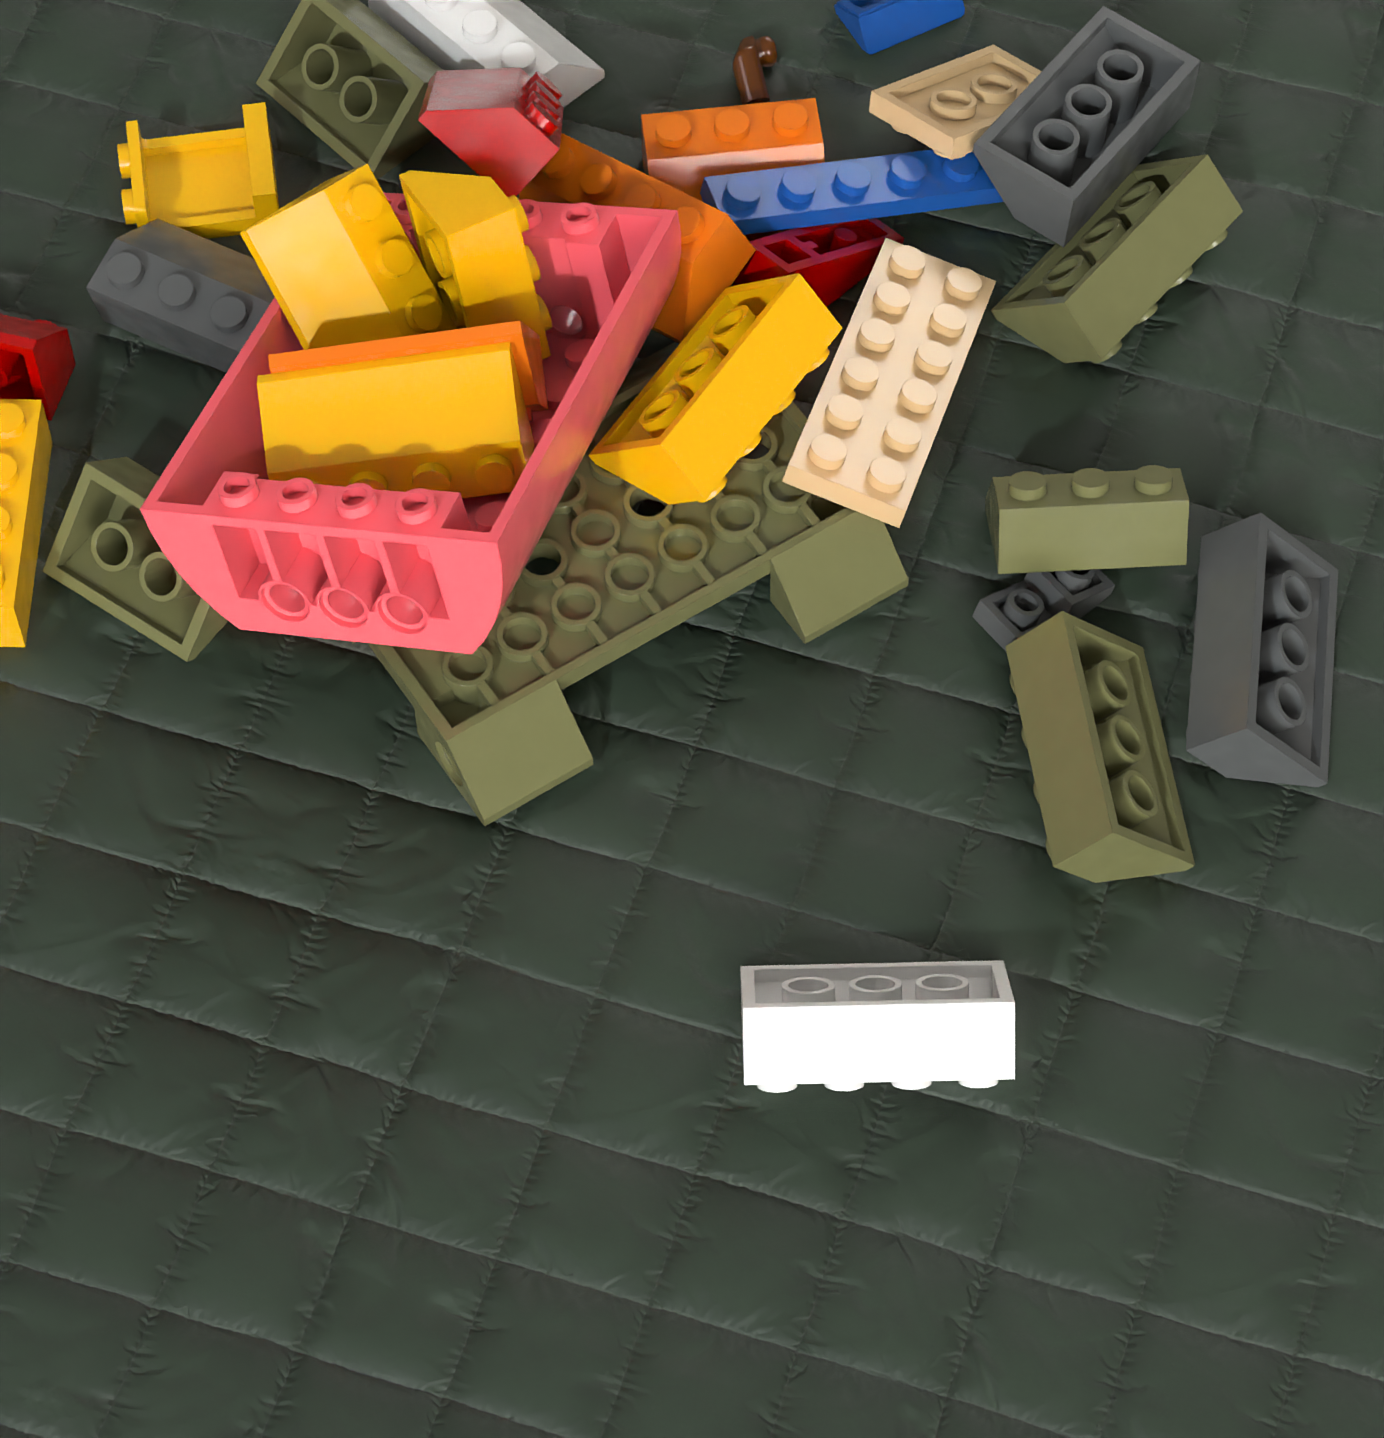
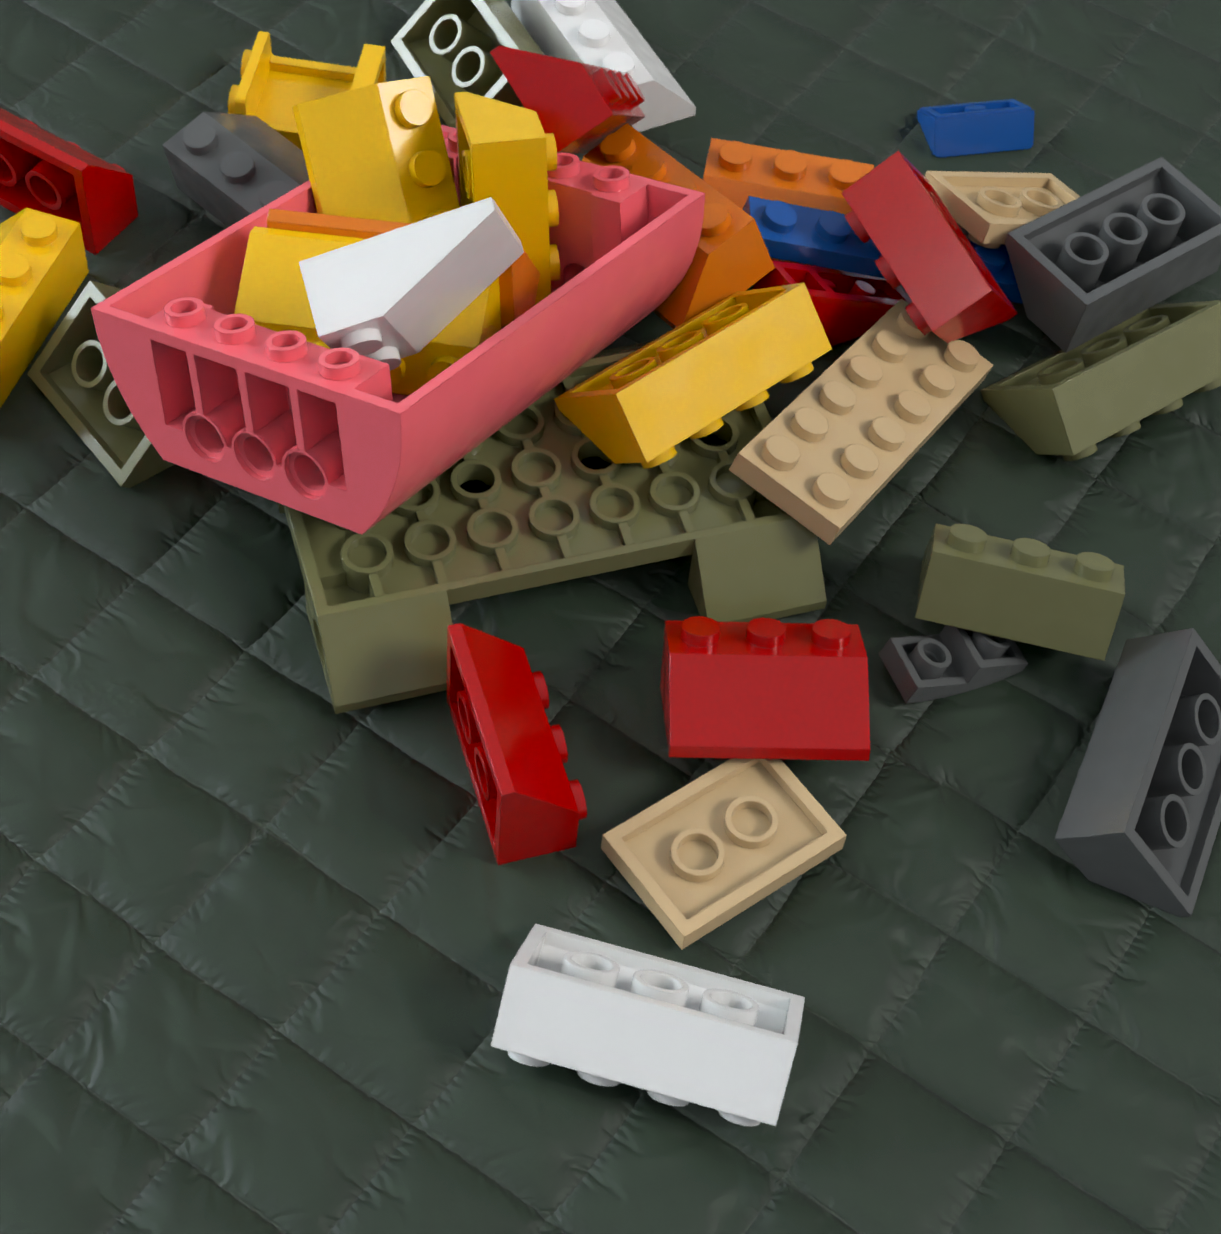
camera: 10 degrees right, 5 degrees down
reddish brown arm [732,35,777,105] -> none
olive slope [1005,611,1195,883] -> none
none -> white slope [299,197,524,371]
none -> red slope [447,623,587,865]
none -> tan plate [601,758,847,950]
none -> red slope [660,616,870,761]
none -> red slope [841,150,1018,343]

